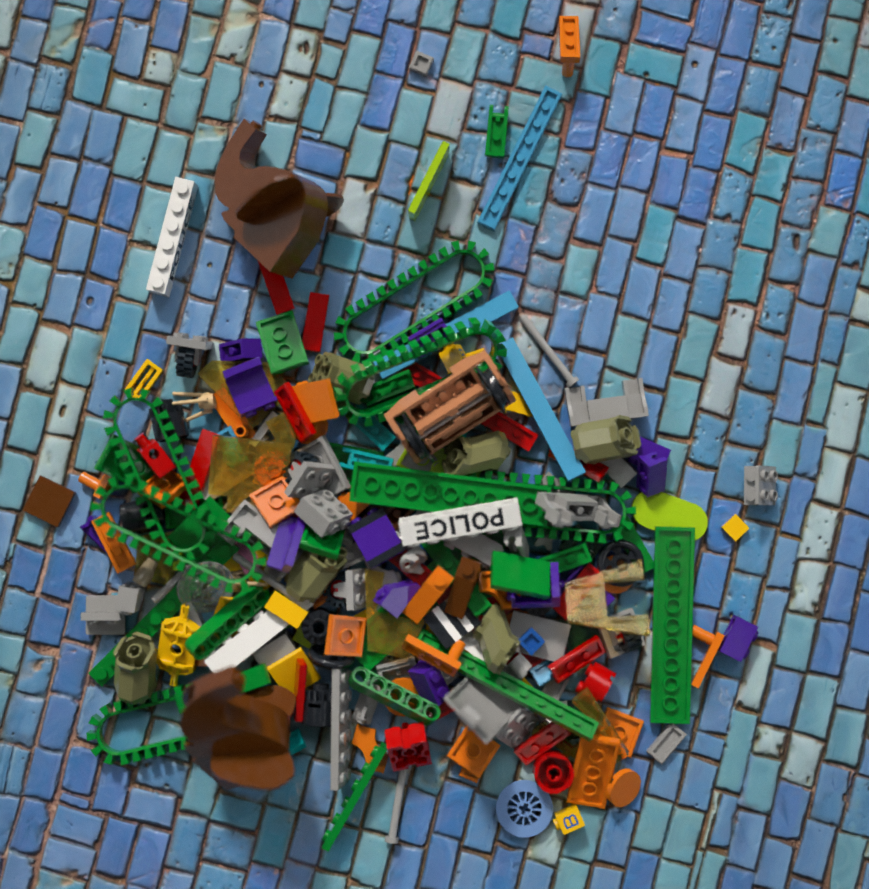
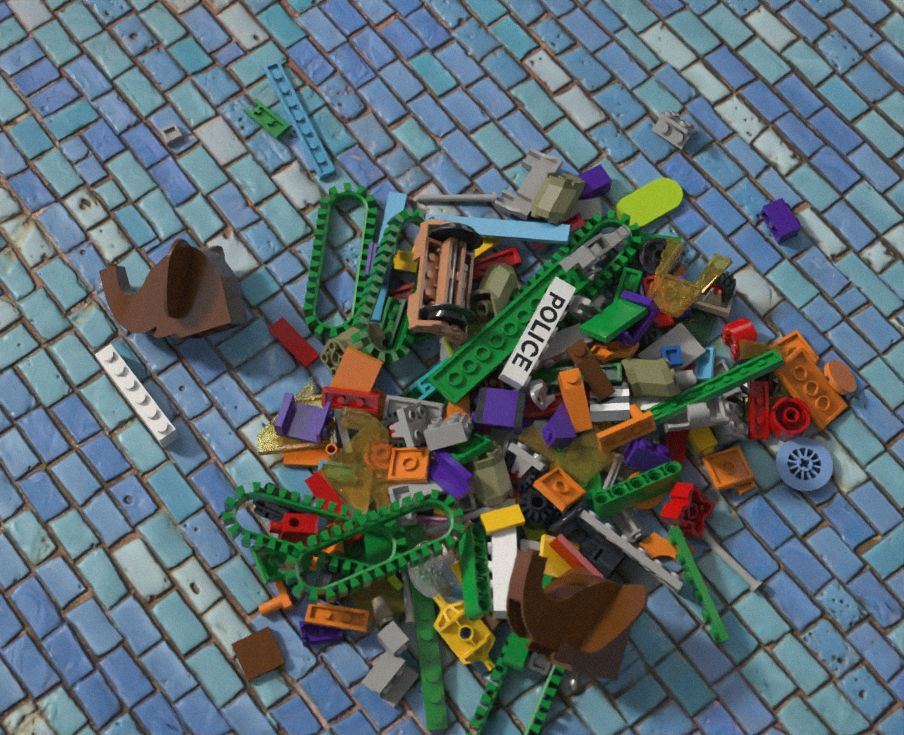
camera: 55 degrees left, 20 degrees down
olive brick [113,632,157,705] -> none
yellow tile [124,359,164,398] -> none
plate [166,332,213,378] -> none
tan plant [172,392,217,422] -> none
dark purple slope [219,338,263,363] -> none
green tile [256,310,309,376] -> none
red tile [257,260,295,315] -> none
teal hinge [355,404,396,451] -> none
lime tile [408,141,450,221] -> none
red tile [547,635,606,684] -> none
yellow brick [553,804,585,835] -> none
orange piece [559,16,580,77] -> none
dark purple hinge [636,452,668,497] -> none
light grey tile [646,723,687,764] -> none
green plate [649,526,695,724] -> none
orange piece [691,625,725,688] -> none
yellow tile [721,514,749,542] -> none

